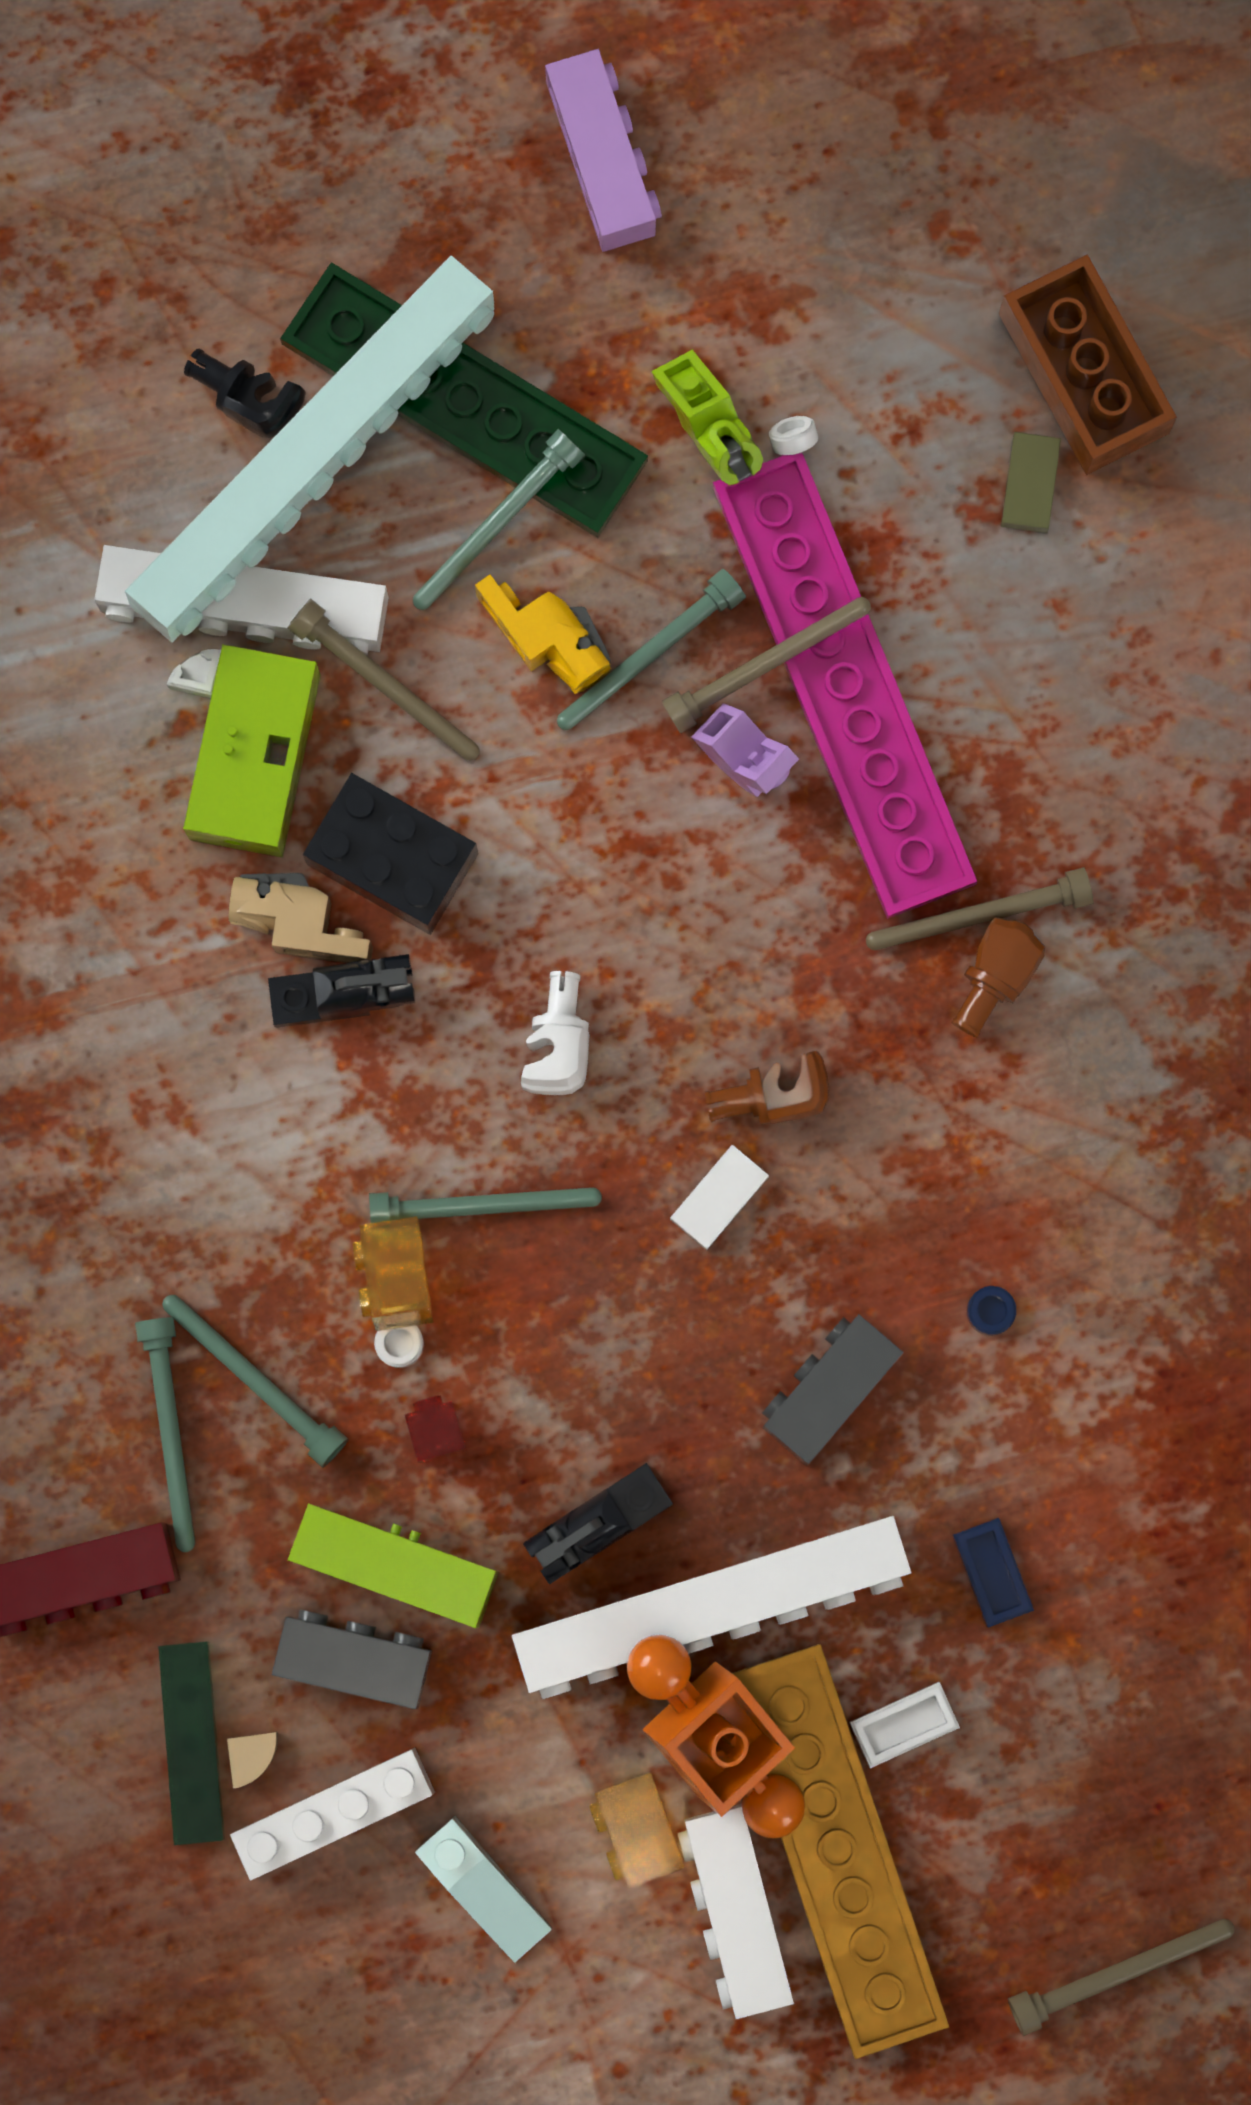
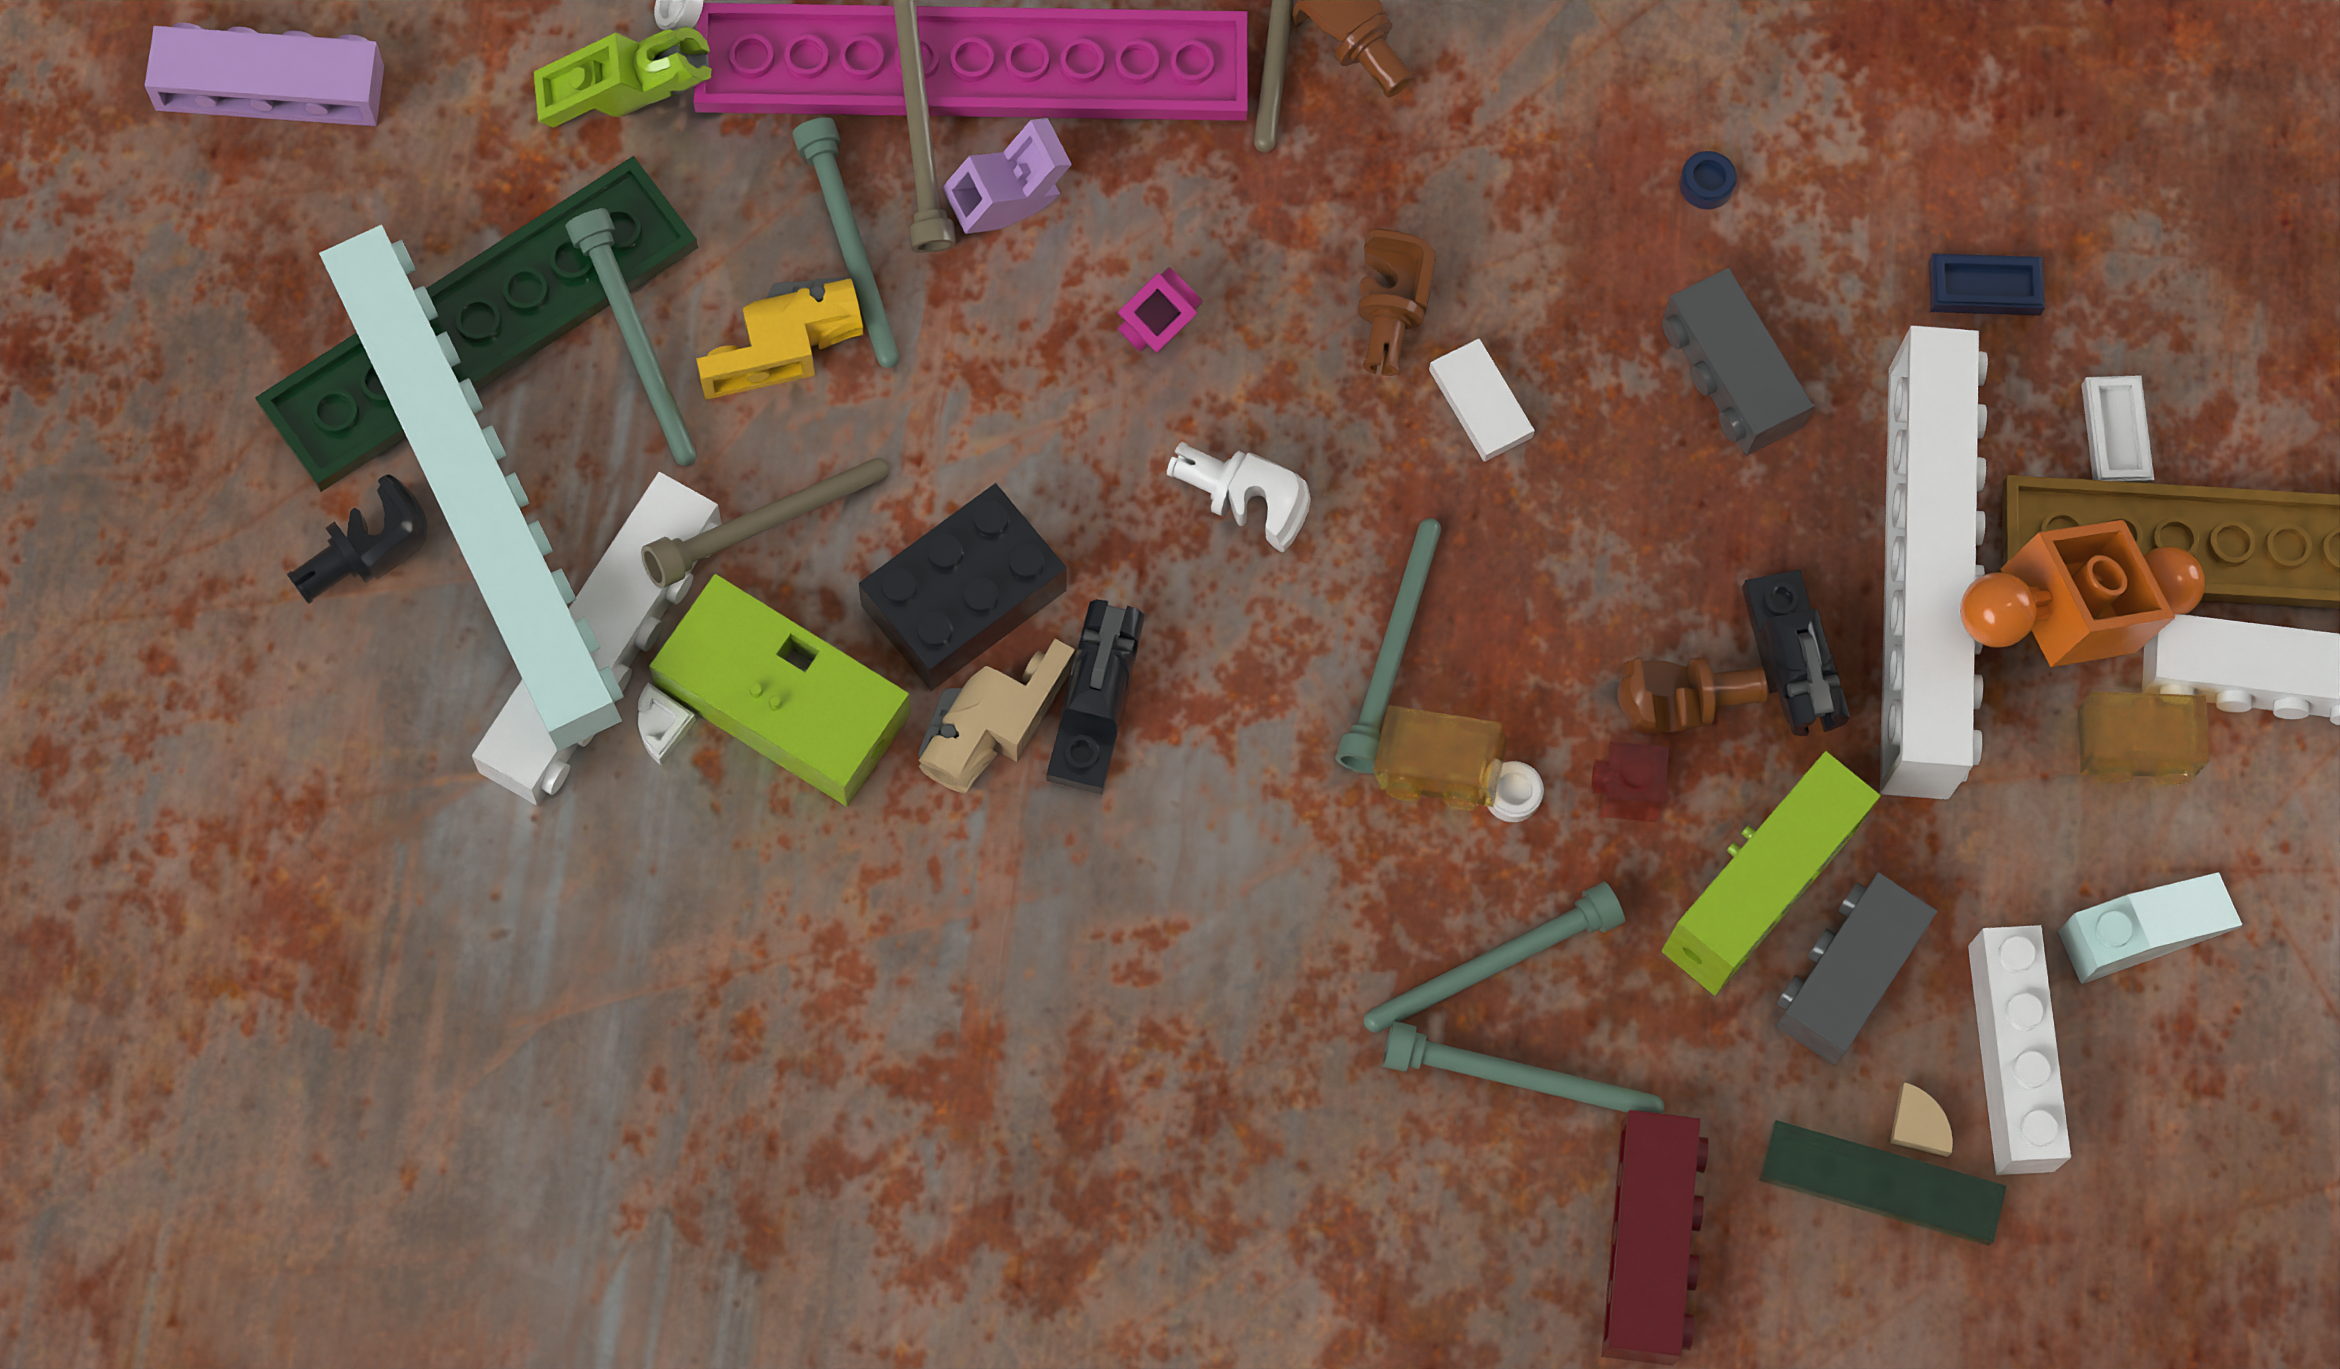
camera: 75 degrees left, 10 degrees down
none -> dark pink brick [1117,267,1203,353]
none -> dark orange piece [1617,657,1767,735]

